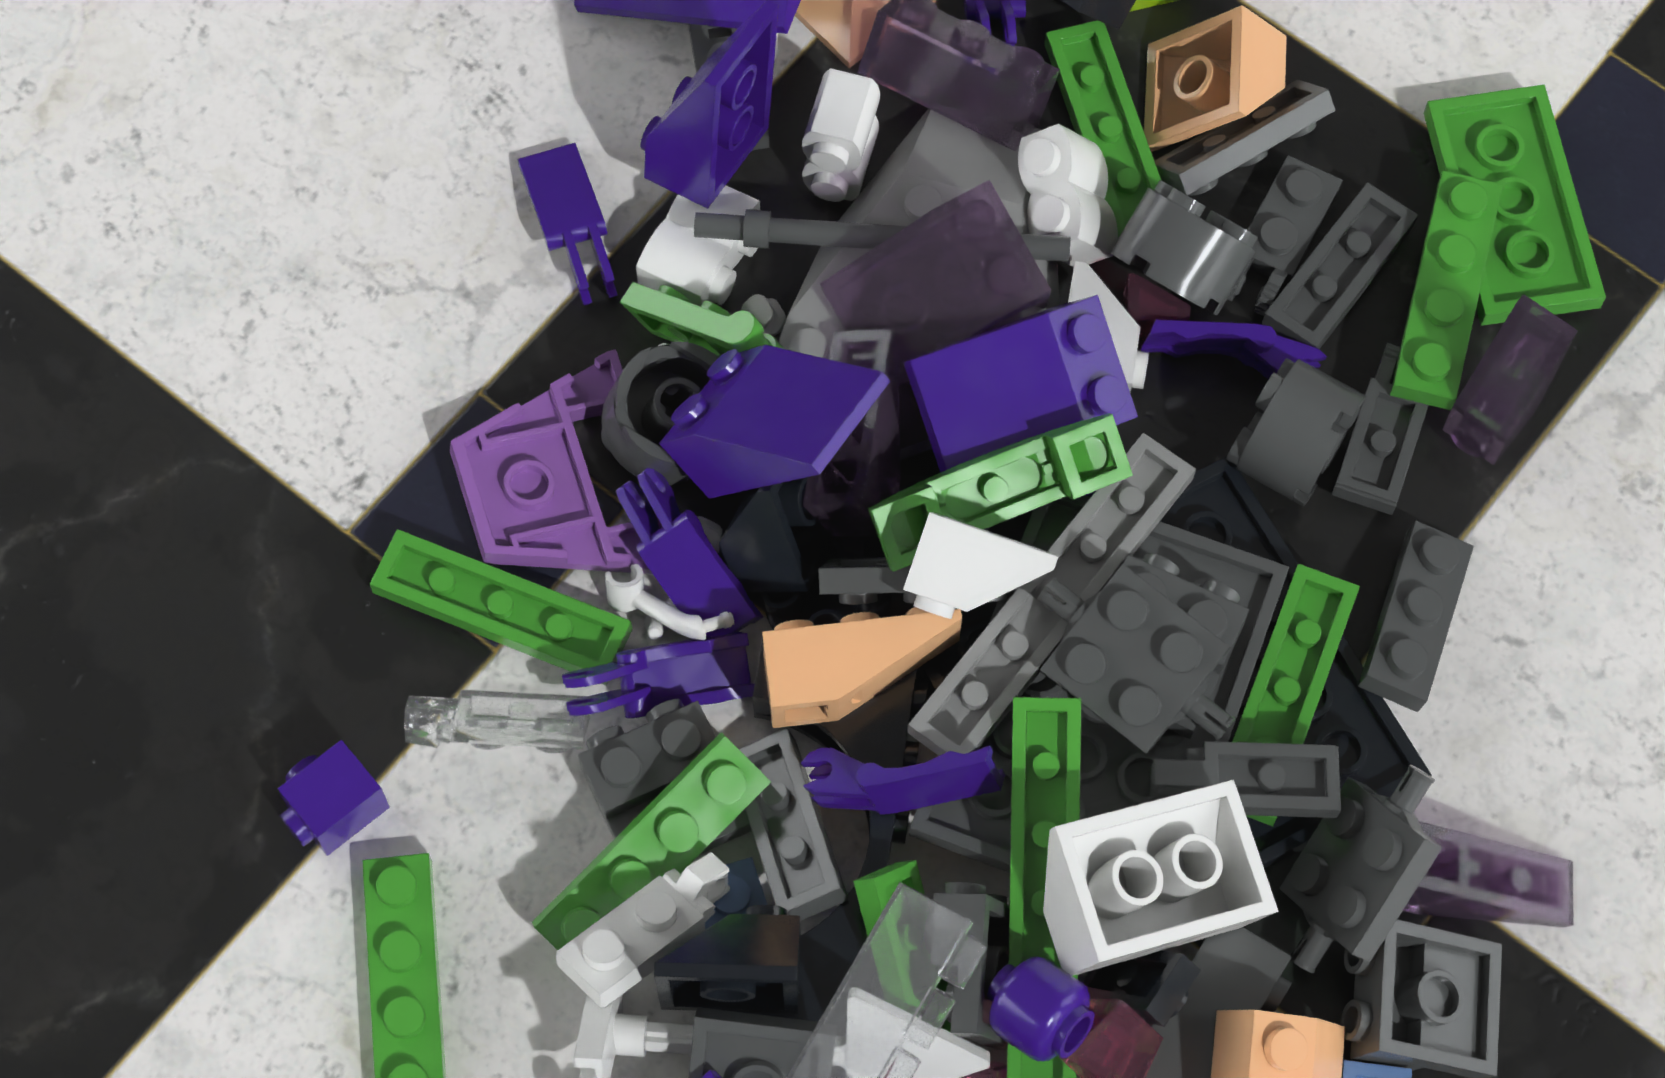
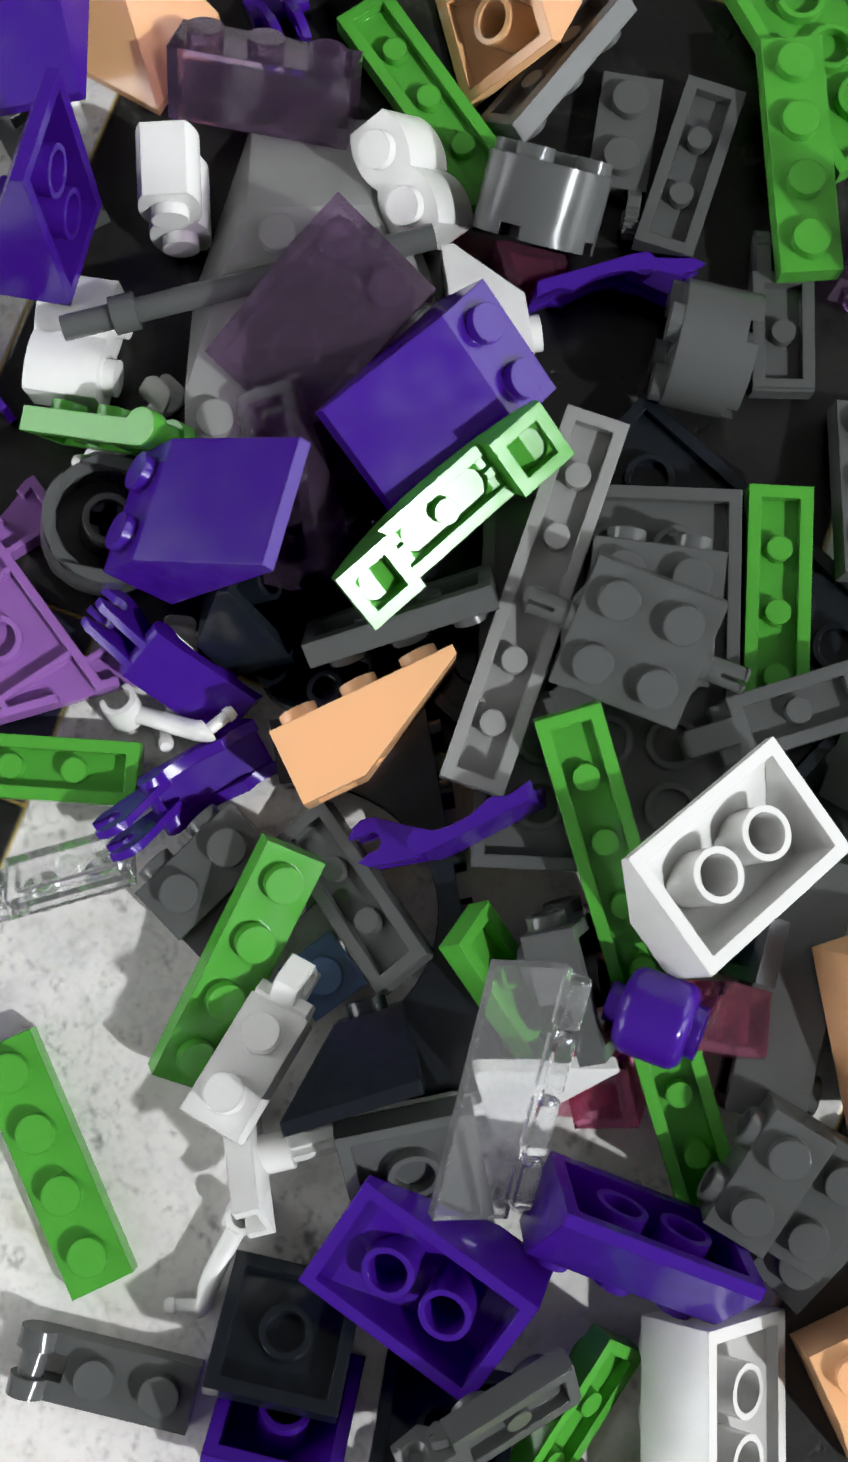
camera: 15 degrees left, 15 degrees up
white slope [903,512,1059,619] -> none

